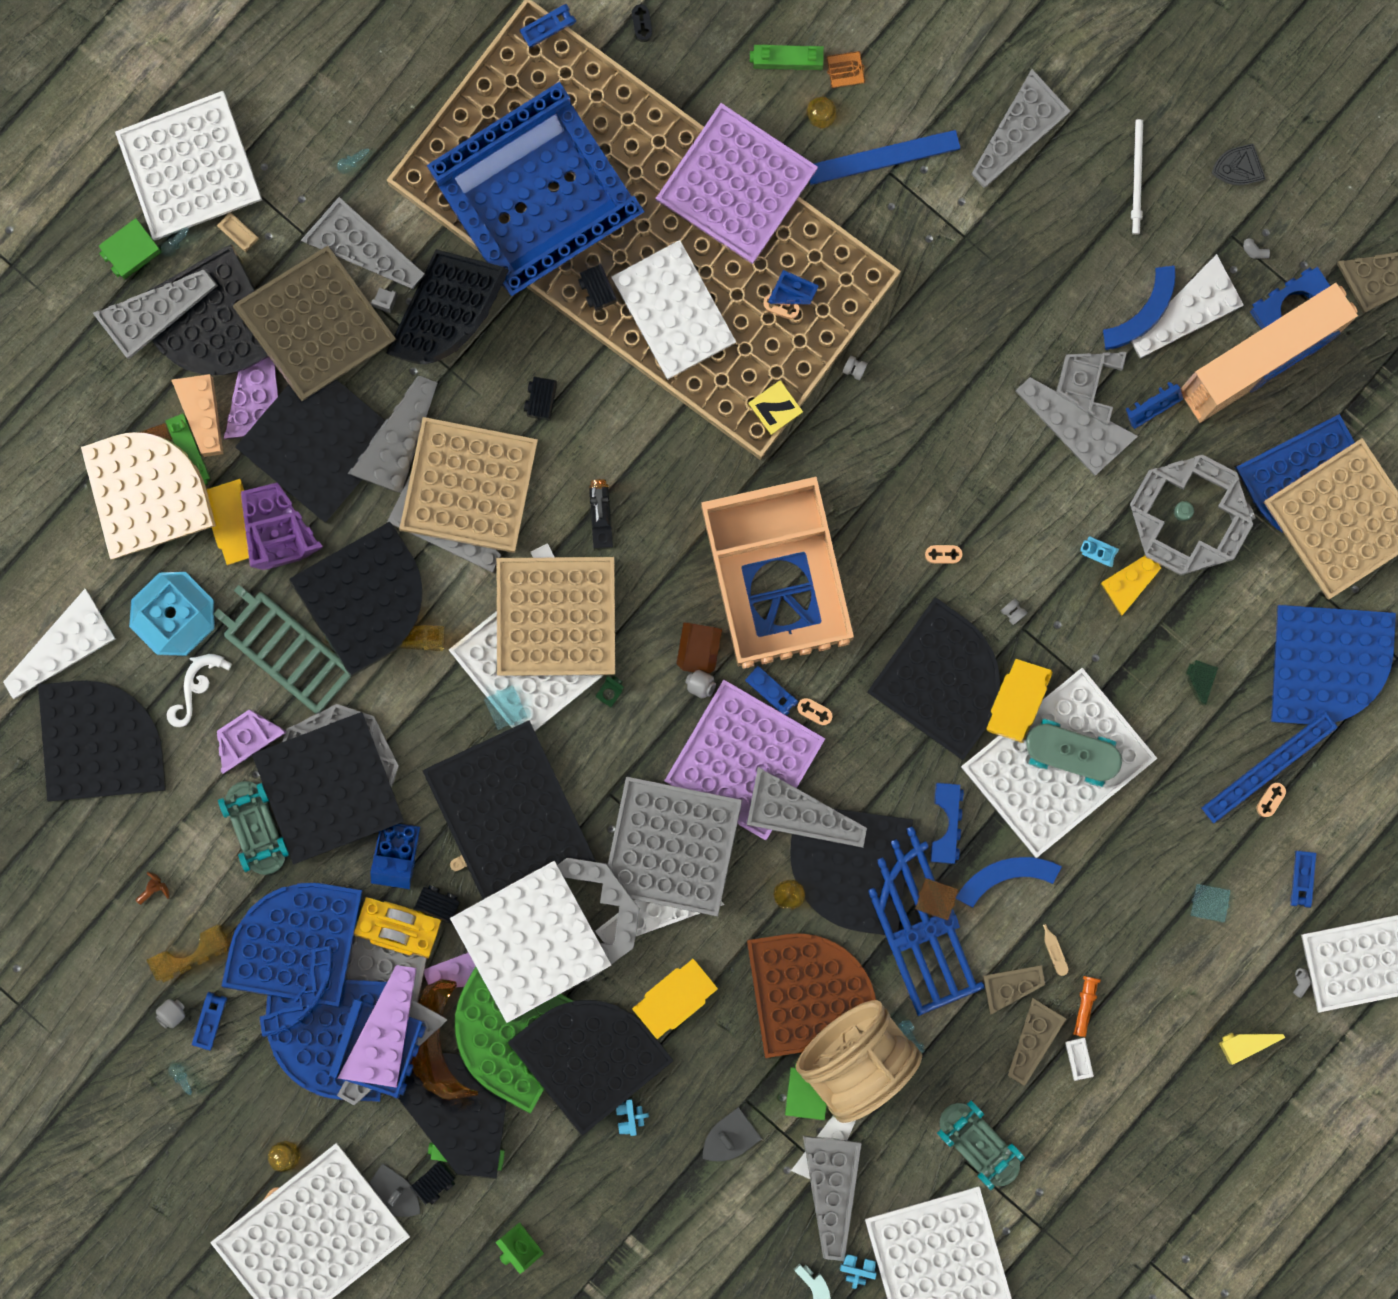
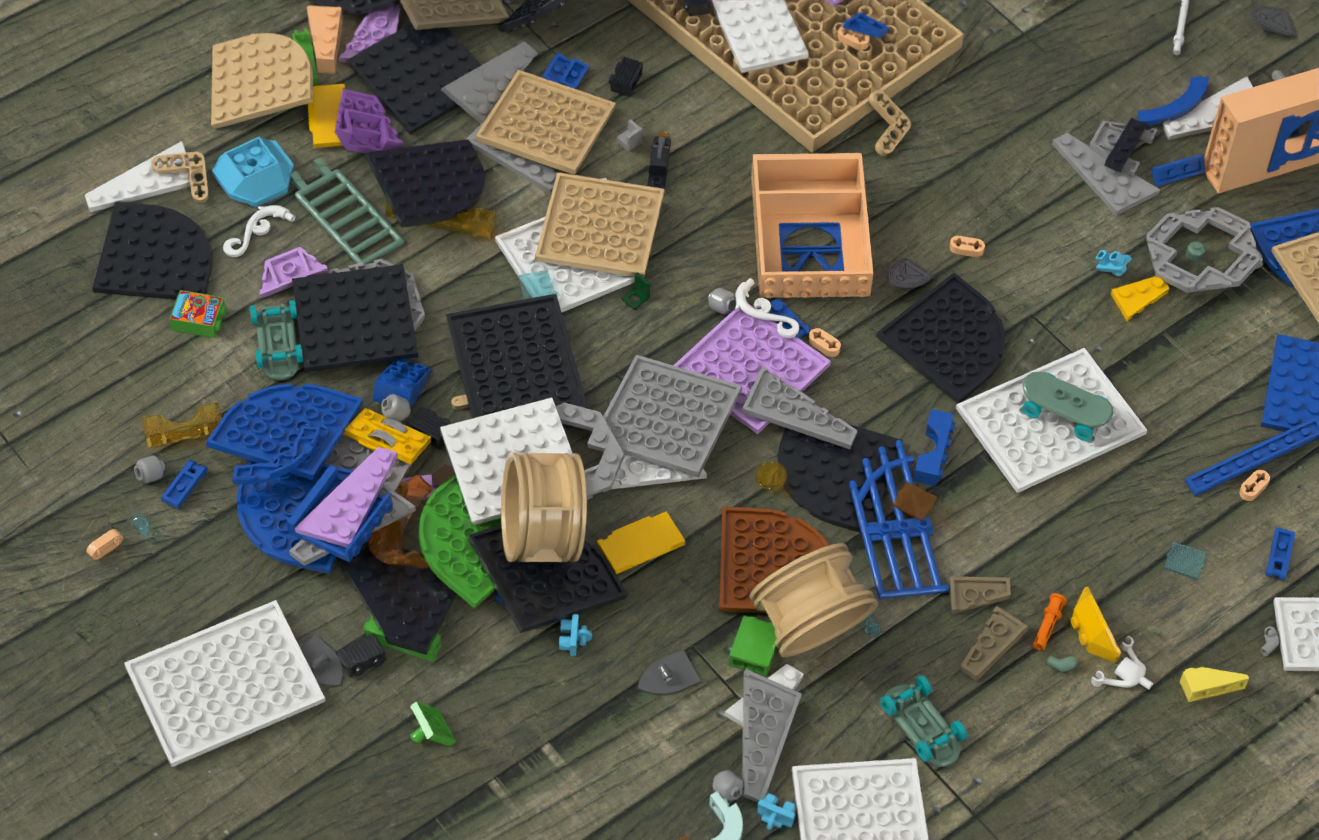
camera: 10 degrees right, 30 degrees down
dark orange plant [136,872,170,905] -> none
clear yellow hair [268,1141,300,1172] -> none
reddish brown slope [676,623,722,674] -> none
light yellow tile [748,381,803,435] -> none
light grey wheel [842,355,868,381] -> none
blue tile [955,857,1062,908] -> none
yellow piece [986,659,1053,743] -> none
light grey wheel [1000,598,1028,625] -> none
tan piece [1043,924,1068,976] -> none
white plate [1065,1038,1094,1081] -> none
clear green slope [1186,660,1218,706] -> none
none -> light nougat beam [87,529,123,560]
none -> tan beam [151,152,209,204]
none -> brick [169,290,227,338]
none -> light grey head [381,394,411,422]
none -> dark brown slope [432,464,455,487]
none -> tan wheel [501,452,587,562]
none -> blue slope [542,52,589,89]
none -> light grey panel [617,119,642,152]
none -> light grey head [713,770,744,802]
none -> white plant [735,278,799,338]
none -> tan beam [869,90,911,156]
none -> dark grey shield [888,257,935,290]
none -> sand green arm [1046,655,1078,672]
none -> yellow wedge [1071,586,1121,663]
none -> white piece [1091,636,1153,690]
none -> black plate [1104,118,1147,173]

